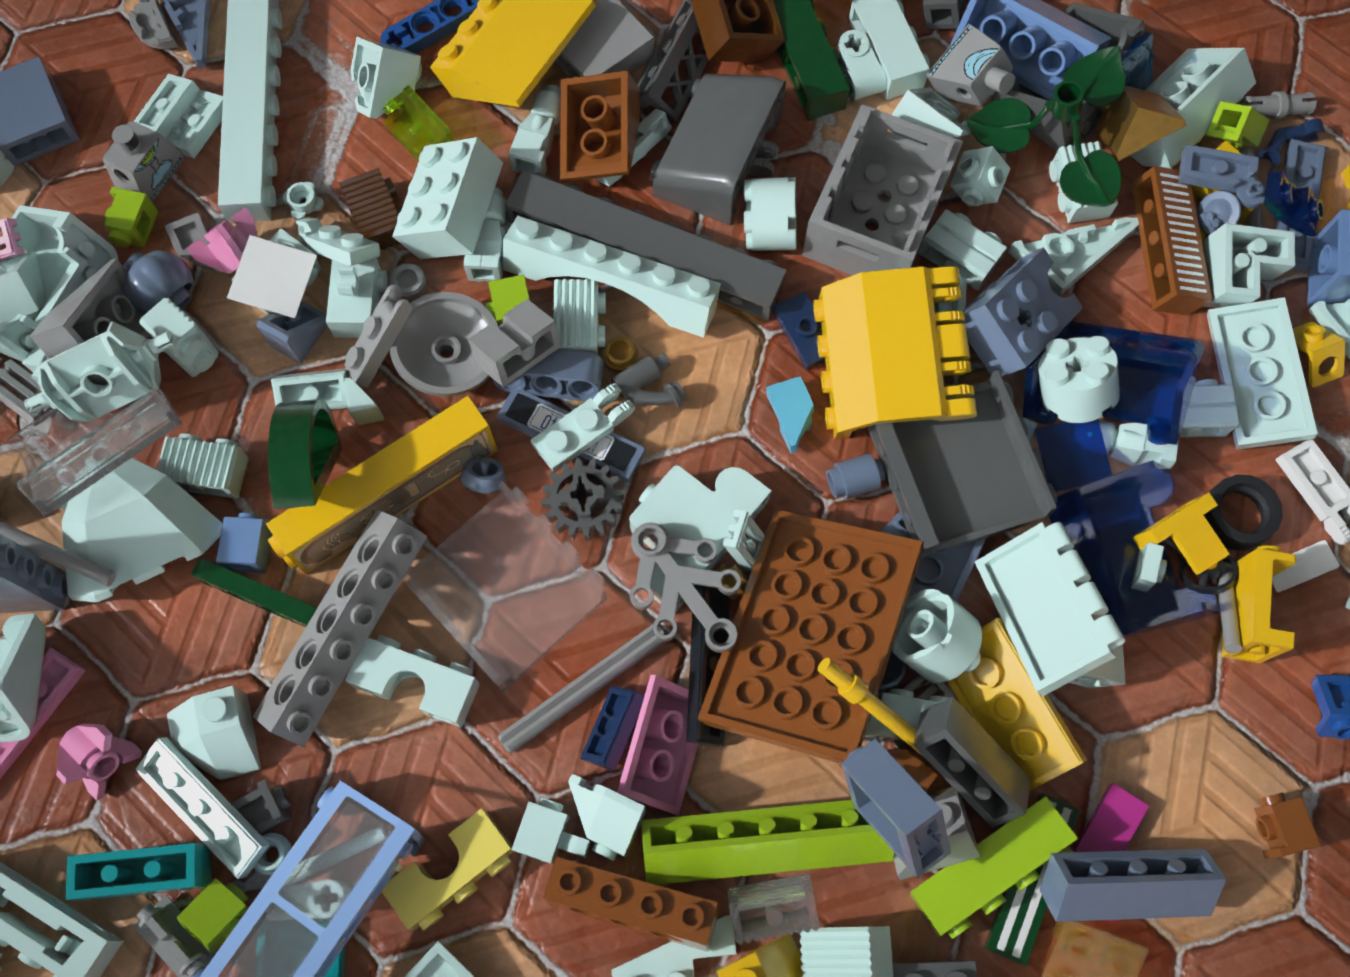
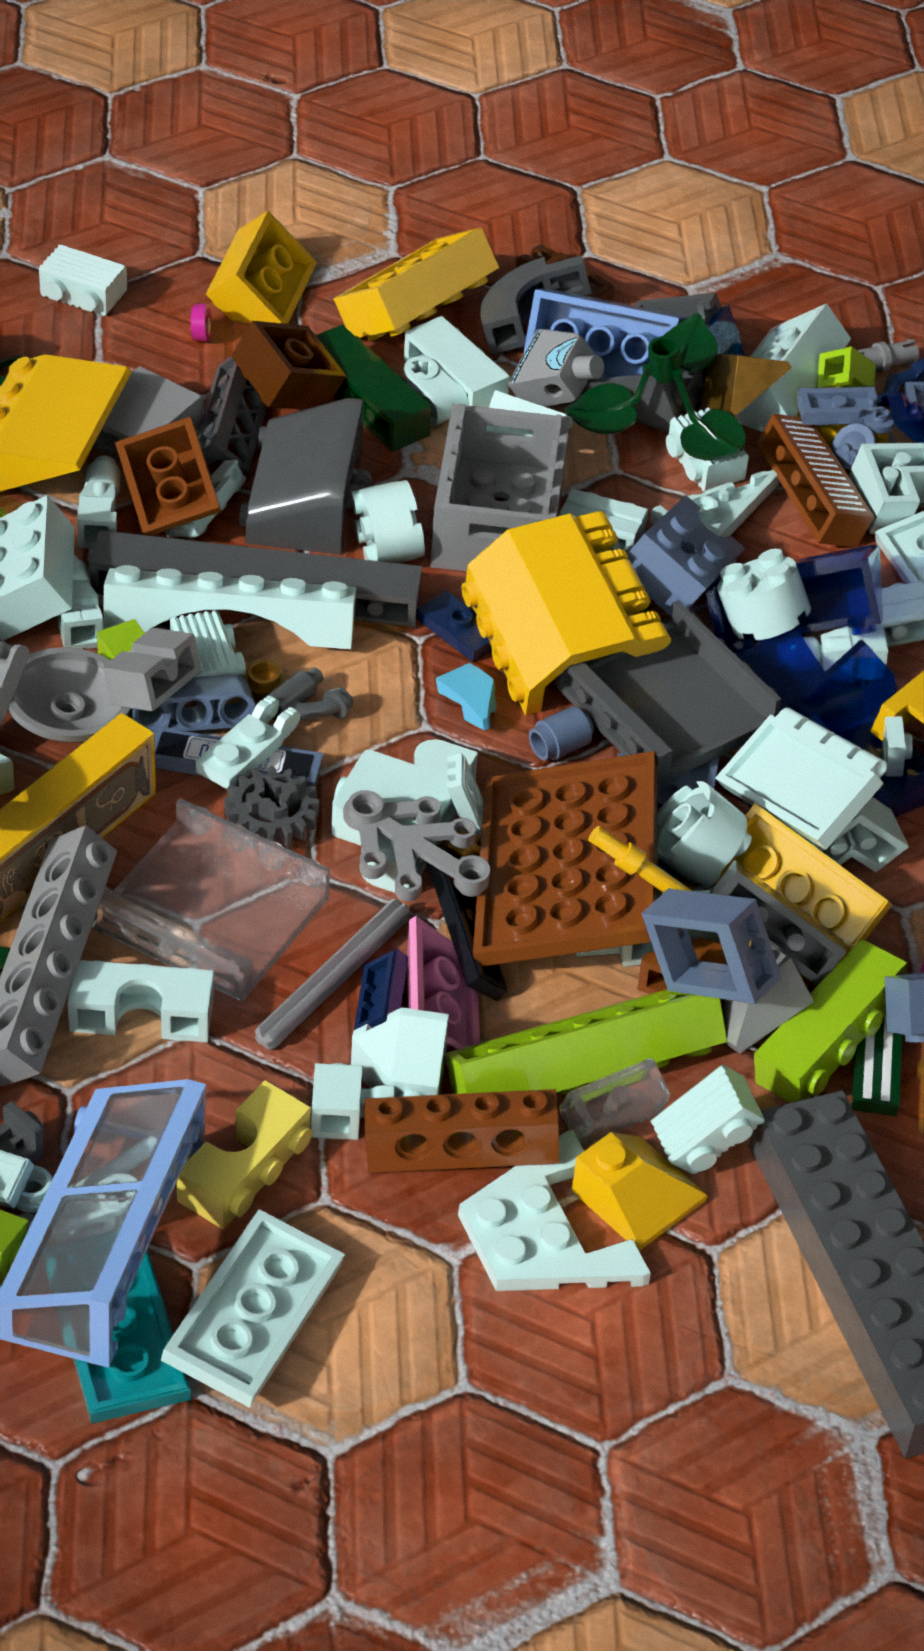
camera: 20 degrees left, 25 degrees down
sand blue hat [460,457,508,493] -> none
light aqua brick [950,146,1010,206] -> none

